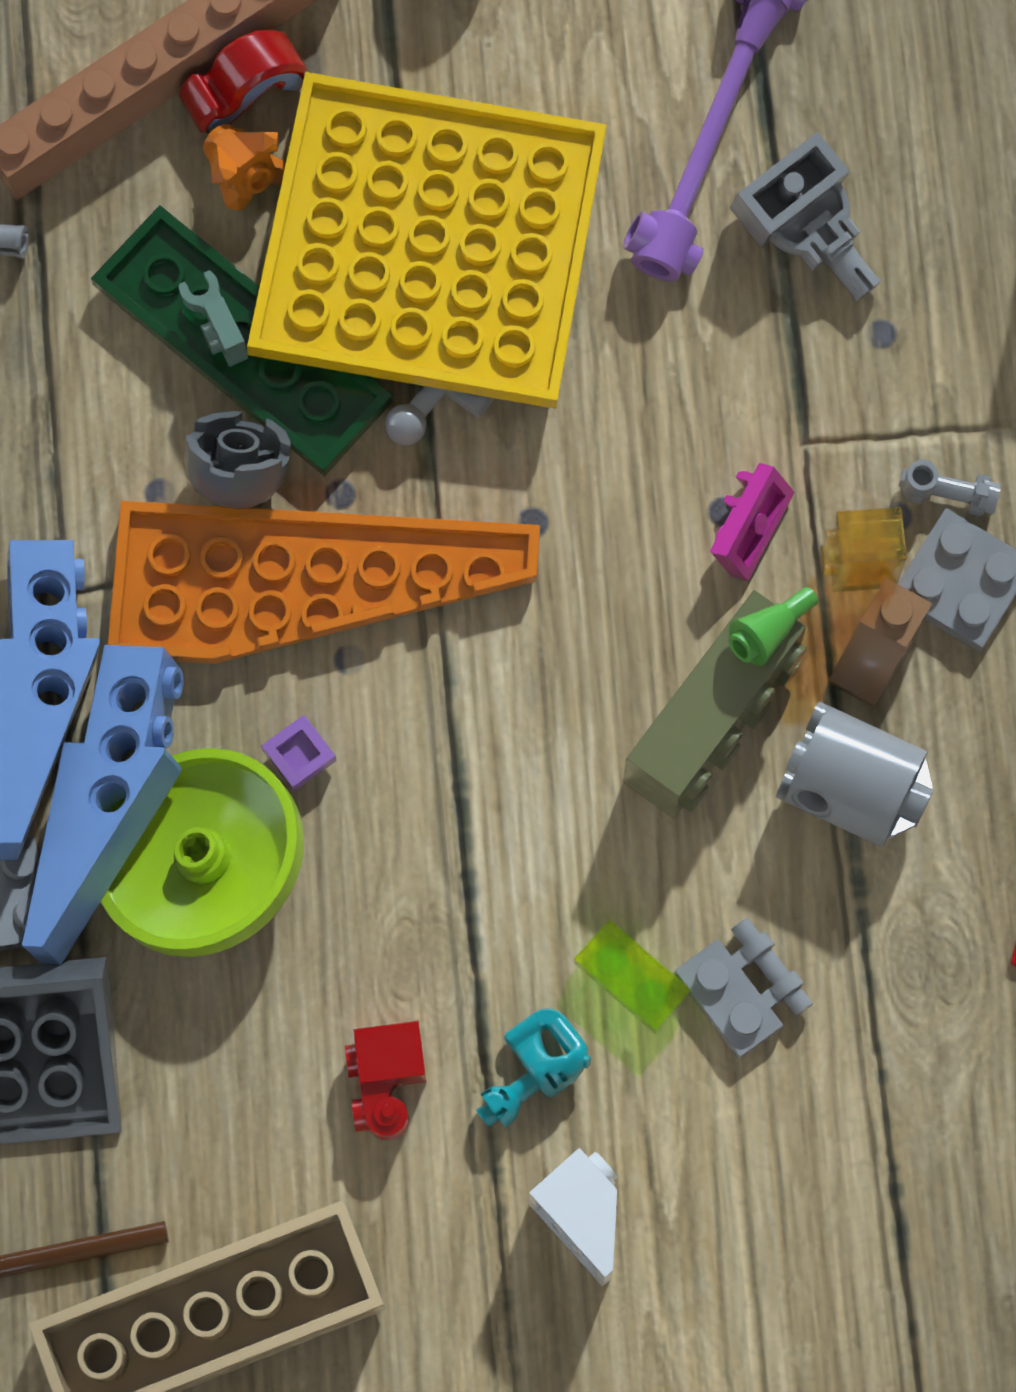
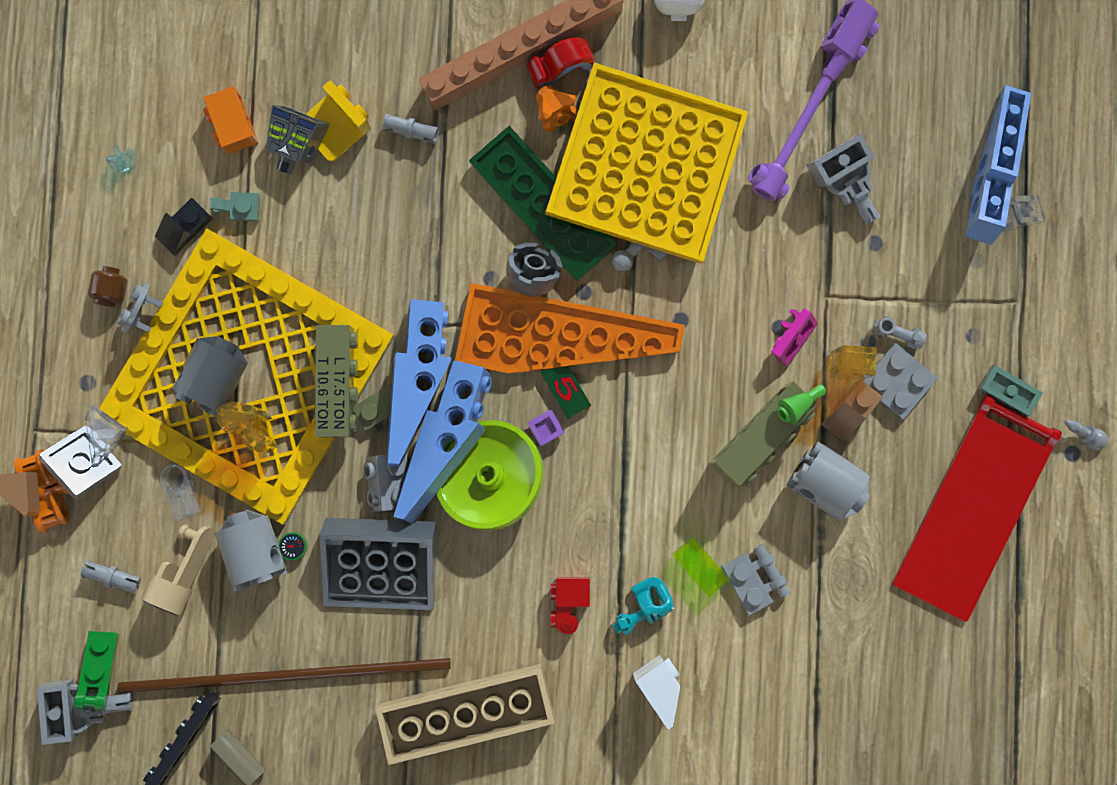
camera: 10 degrees right, 10 degrees up
sand green plate [179,270,248,367] -> none
none -> dark green tile [540,366,591,419]

